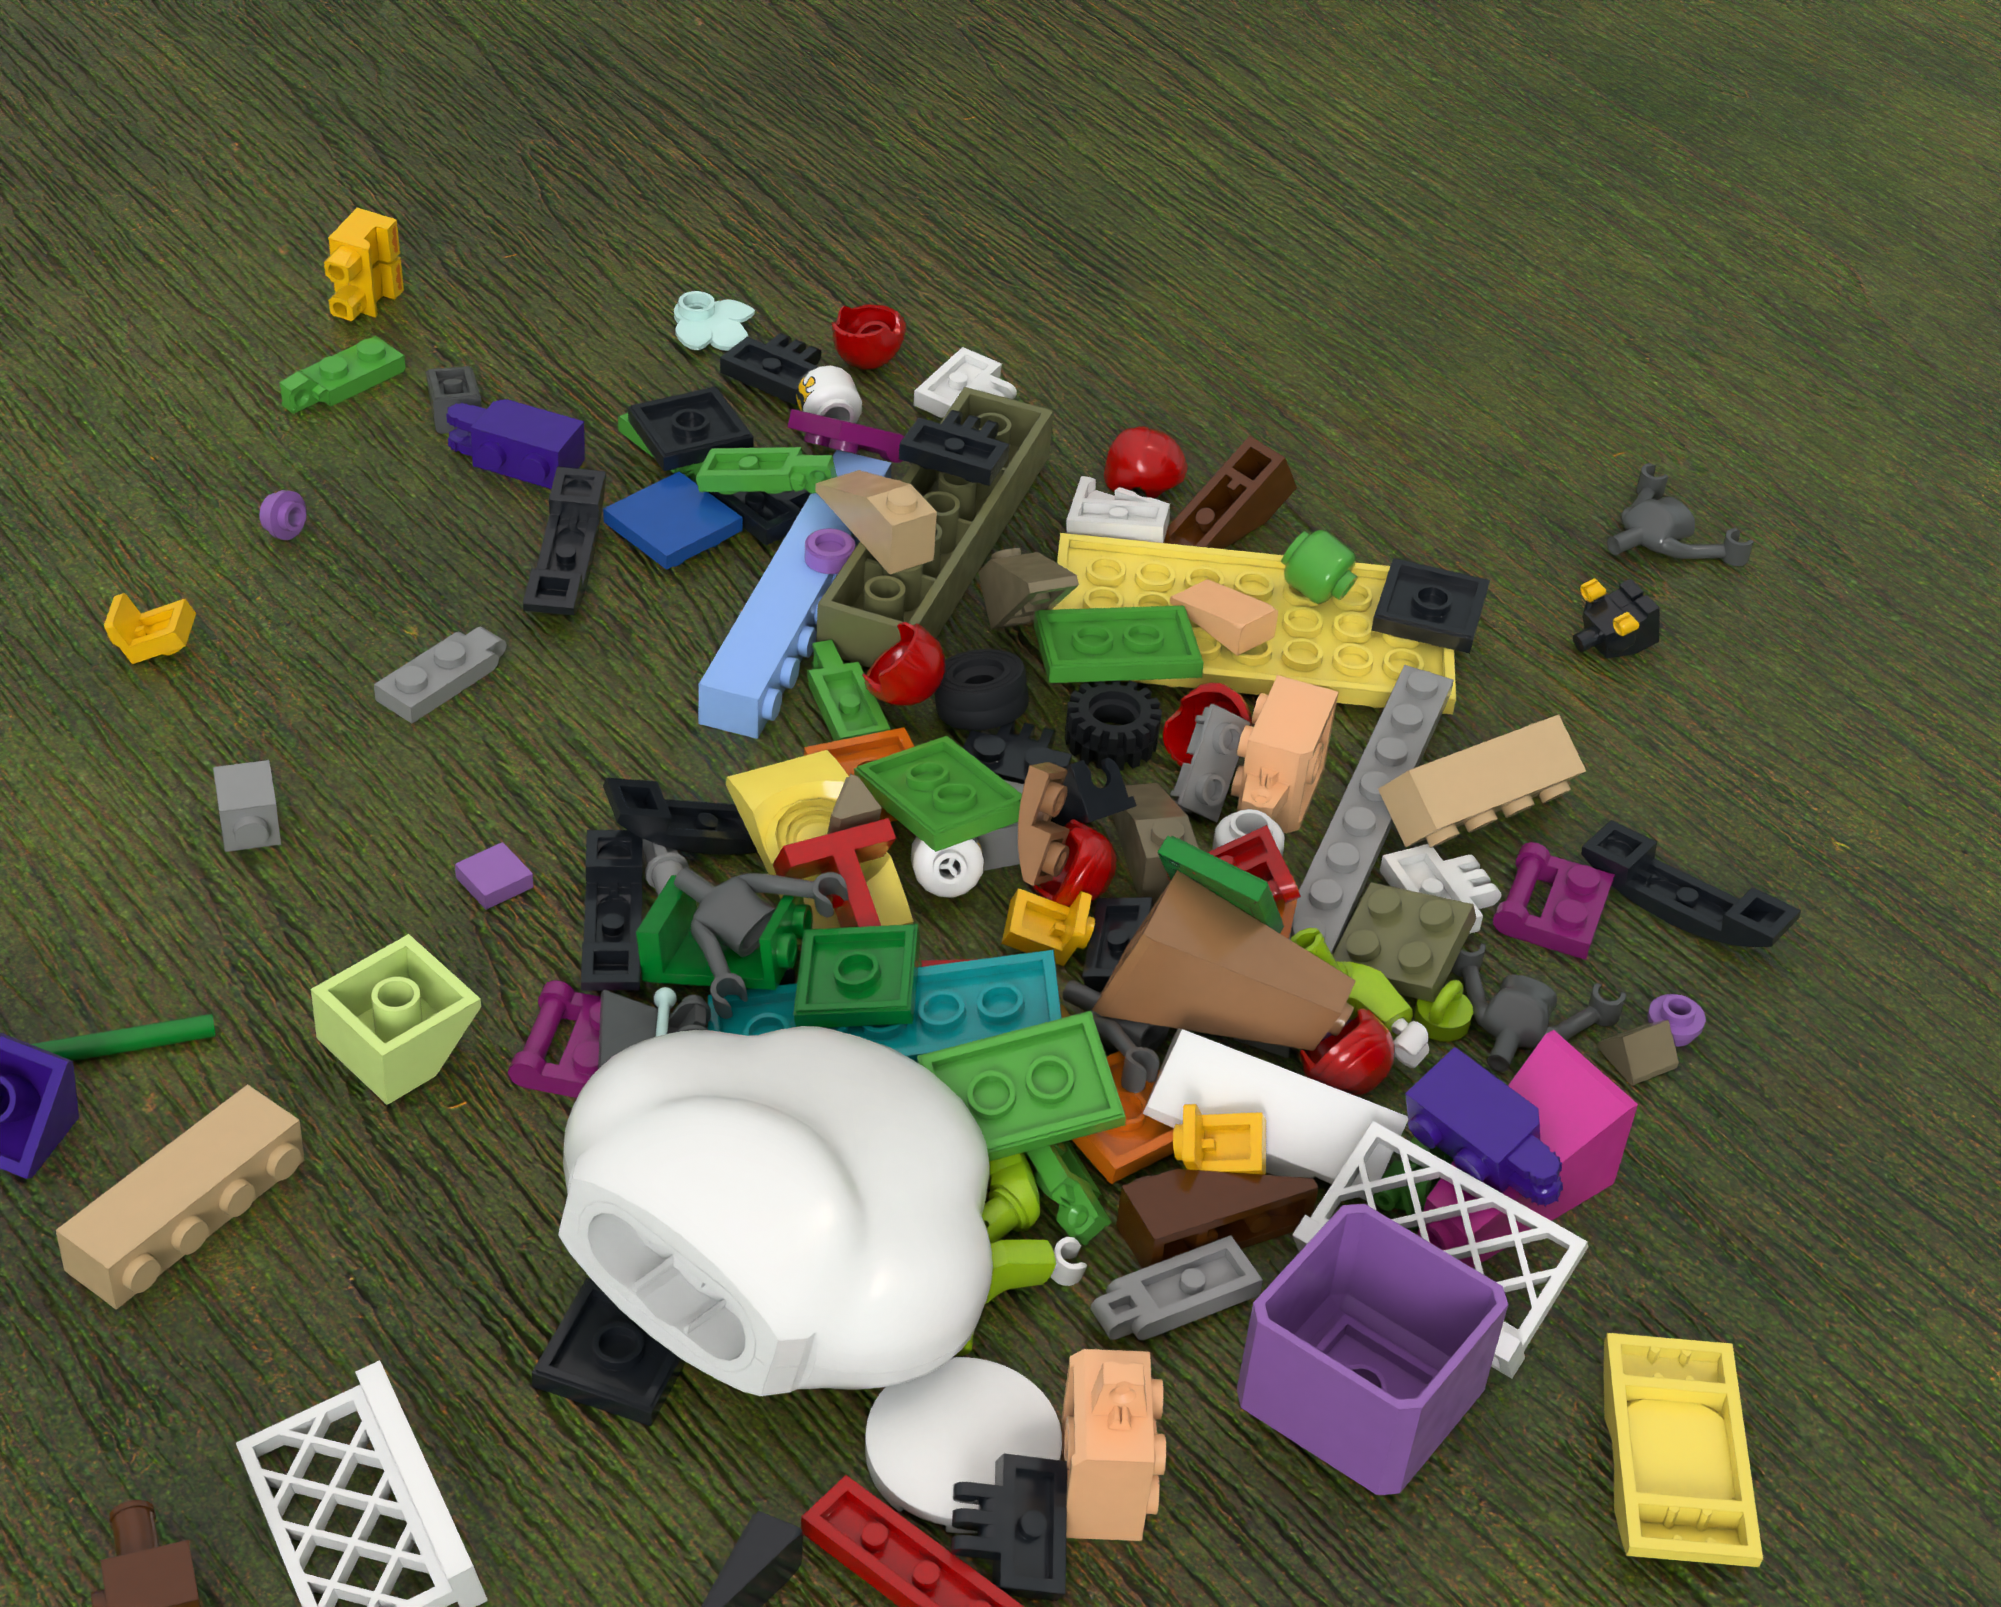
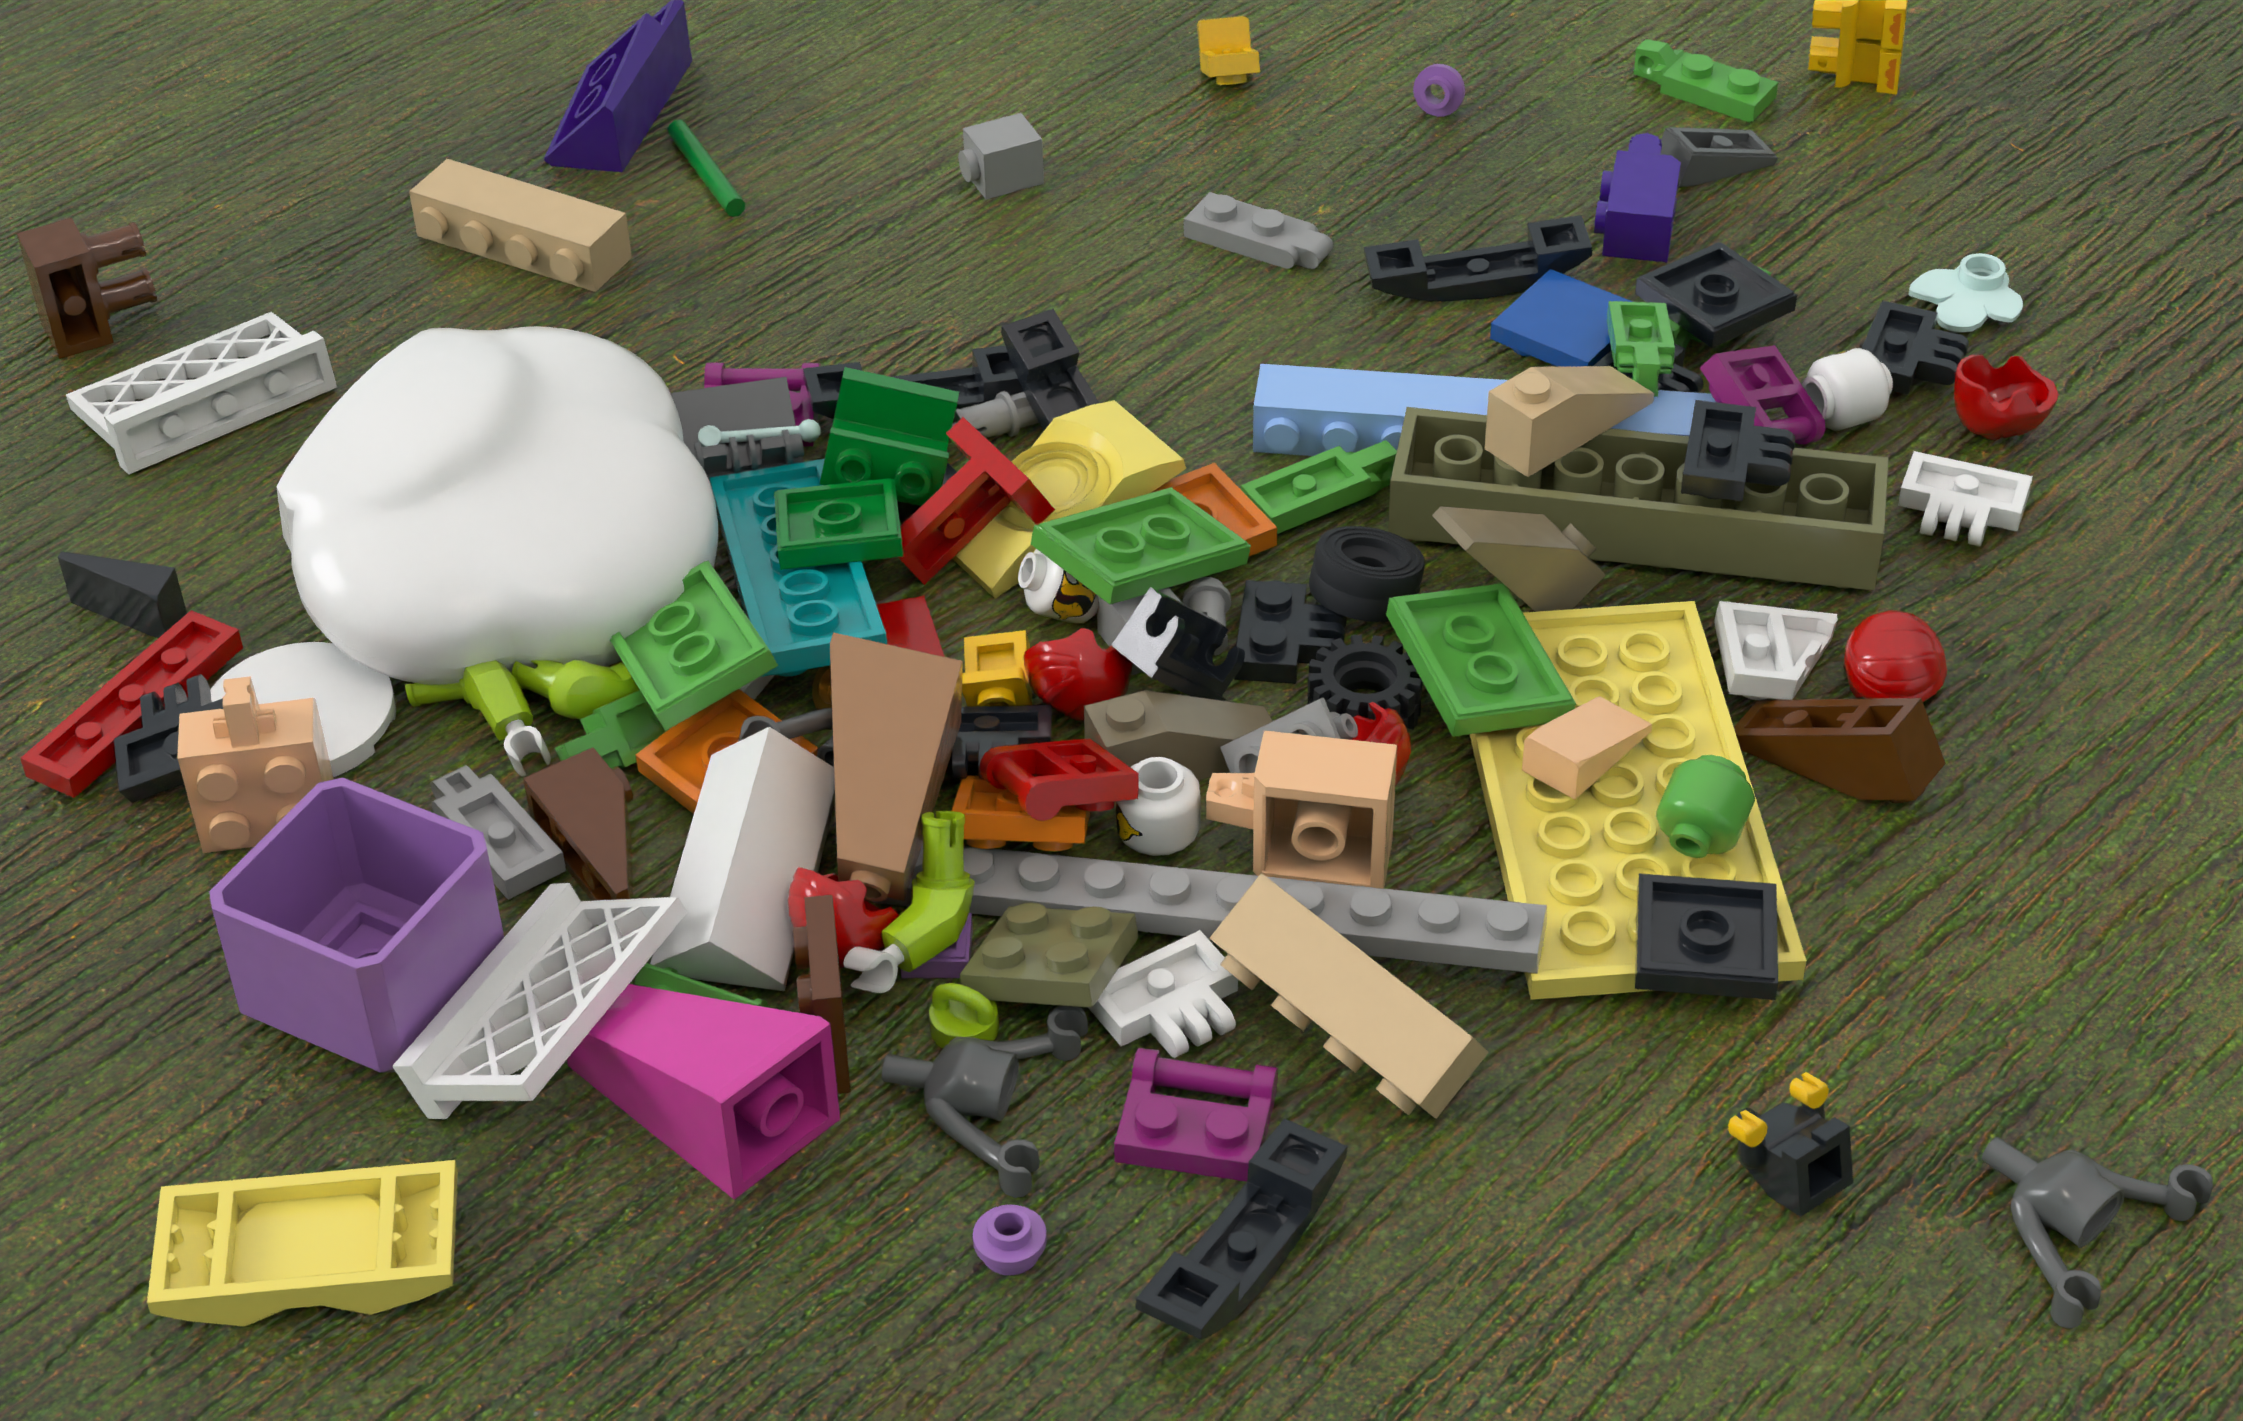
camera: 85 degrees right, 0 degrees up
yellowish green slope [311,934,481,1105] -> none
medium lavender tile [455,842,533,910] -> none
dark grey piece [674,867,849,1019] -> none
dark tan slope [827,774,882,834] -> none
red hair [862,622,946,706] -> none
medium nougat slope [1018,762,1070,886] -> none
green tile [1157,836,1284,933] -> none
yellow bracket [1173,1104,1266,1175] -> none
dark purple hinge [1405,1047,1563,1207] -> none
dark tan slope [1597,1020,1679,1086] -> none
none -> reddish brown plate [793,895,851,1094]

